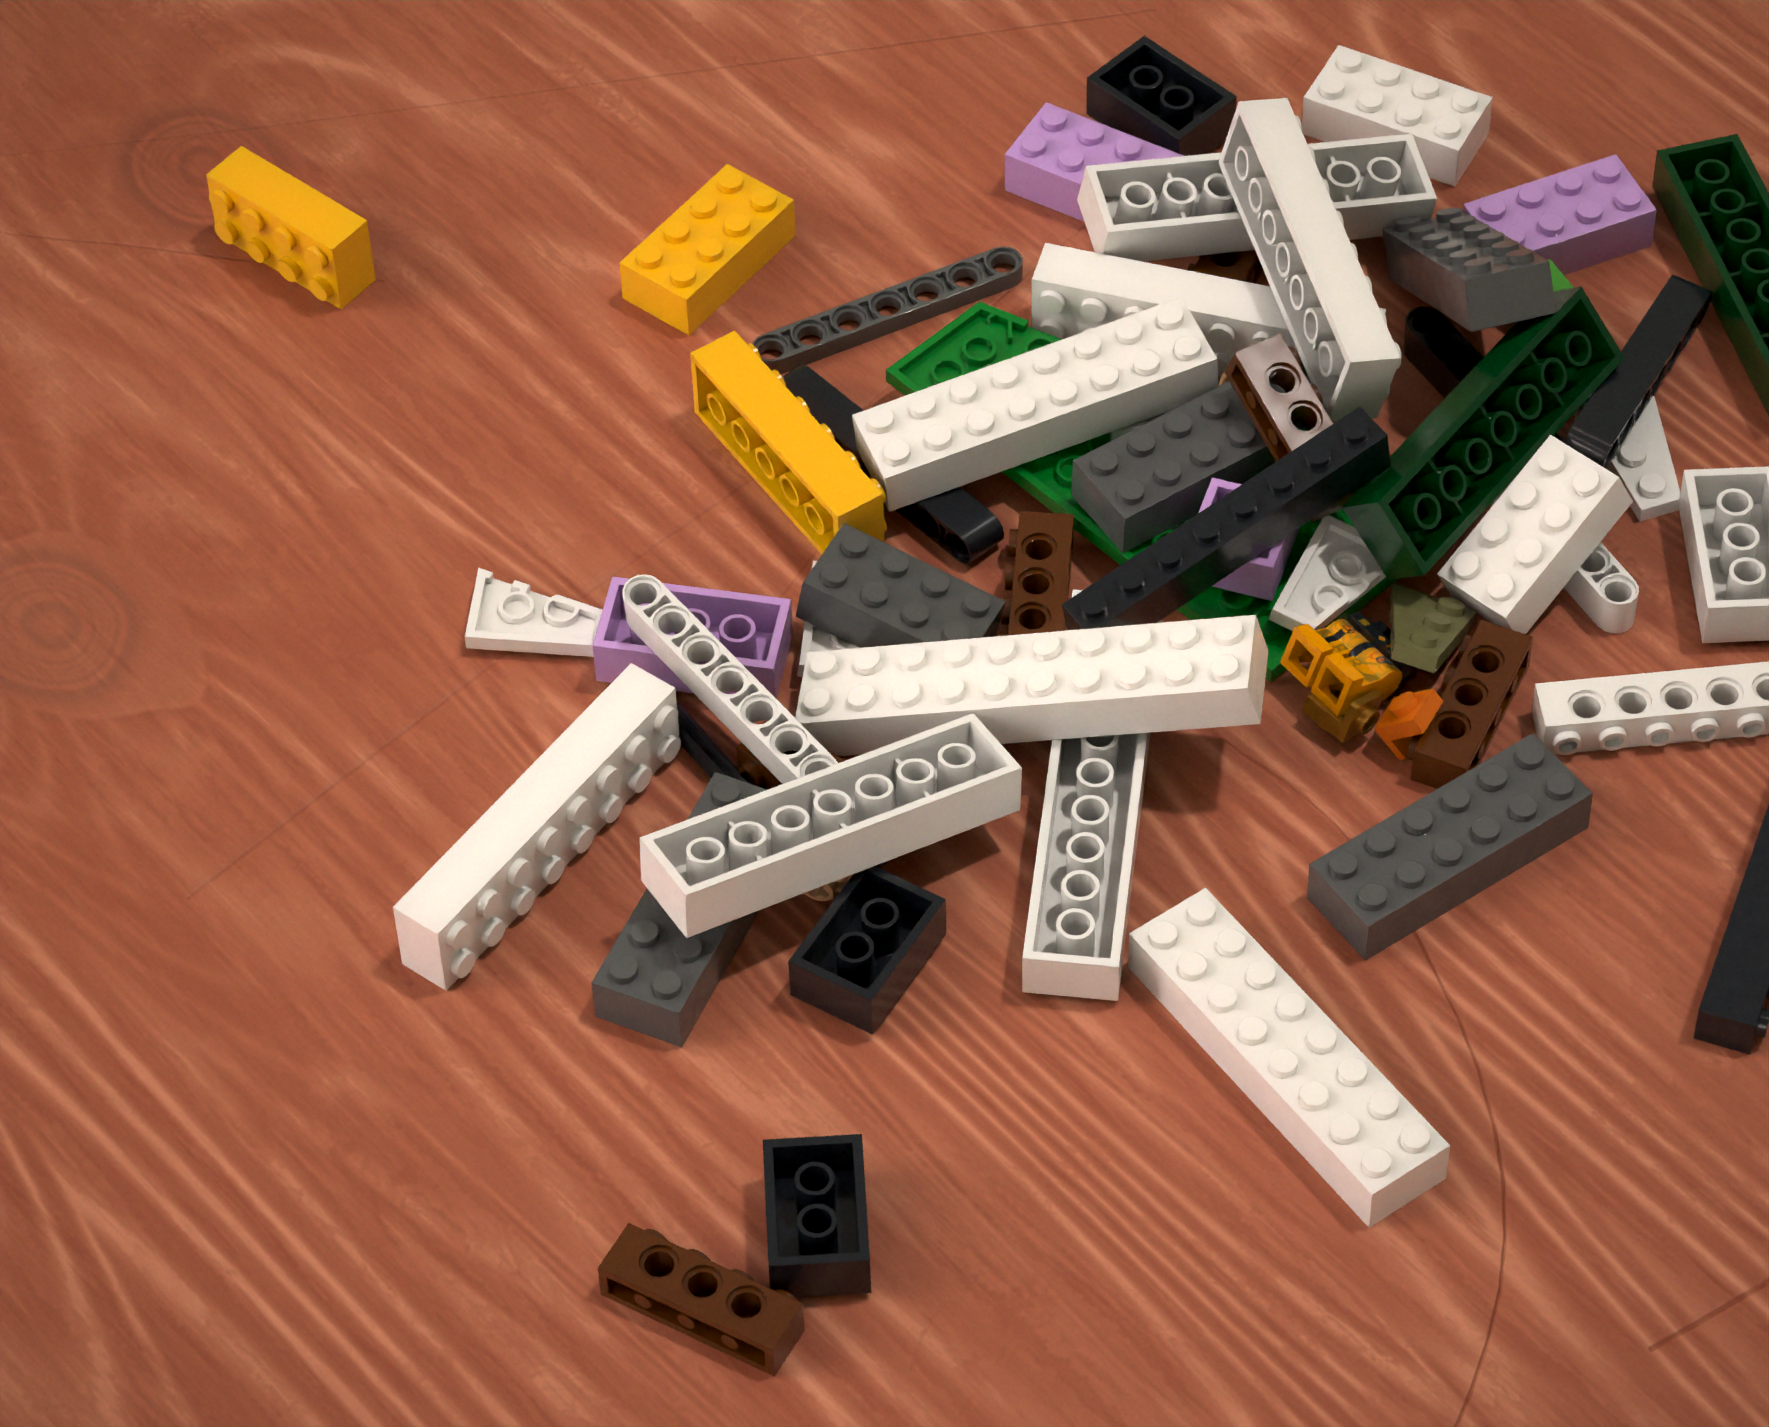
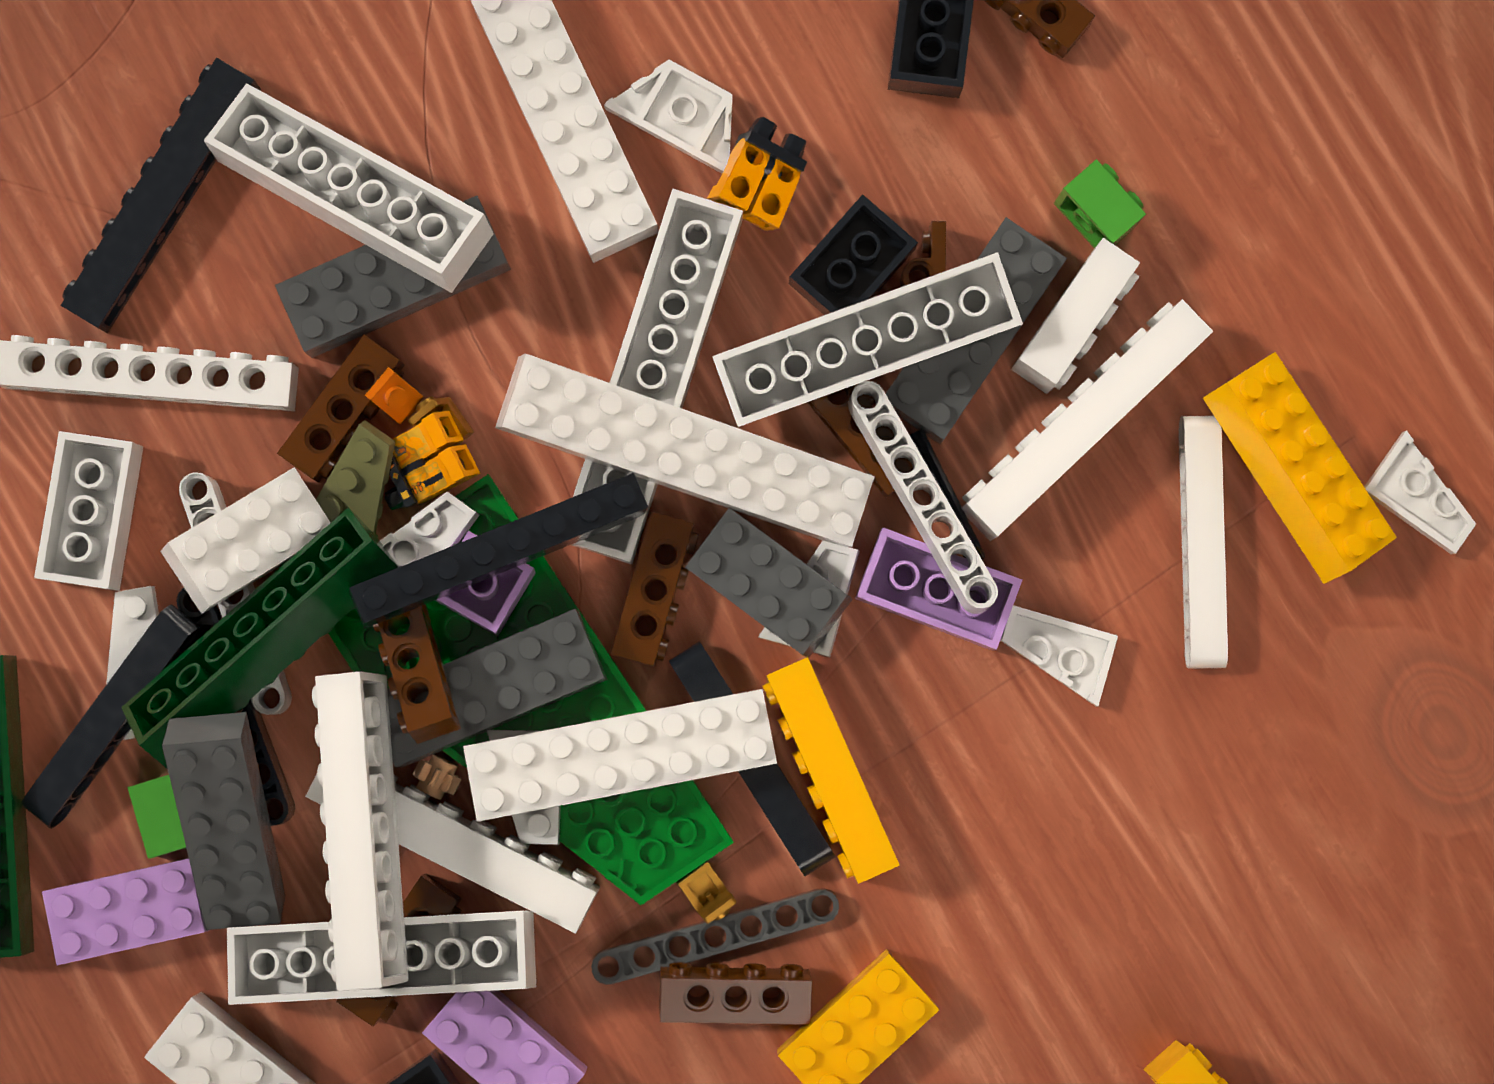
camera: 175 degrees left, 35 degrees up
none -> white brick [204,83,493,293]
none -> white wing [604,60,732,173]
none -> reddish brown brick [659,962,812,1024]
none -> pearl gold bracket [676,861,737,924]
none -> light orange hips [707,117,807,231]
none -> reddish brown plate [900,221,946,287]
none -> white brick [1011,238,1140,394]
none -> bright green brick [1054,159,1146,248]
none -> white beam [1179,416,1228,669]
none -> yellow brick [1203,352,1397,584]
none -> white wing [1364,430,1476,555]

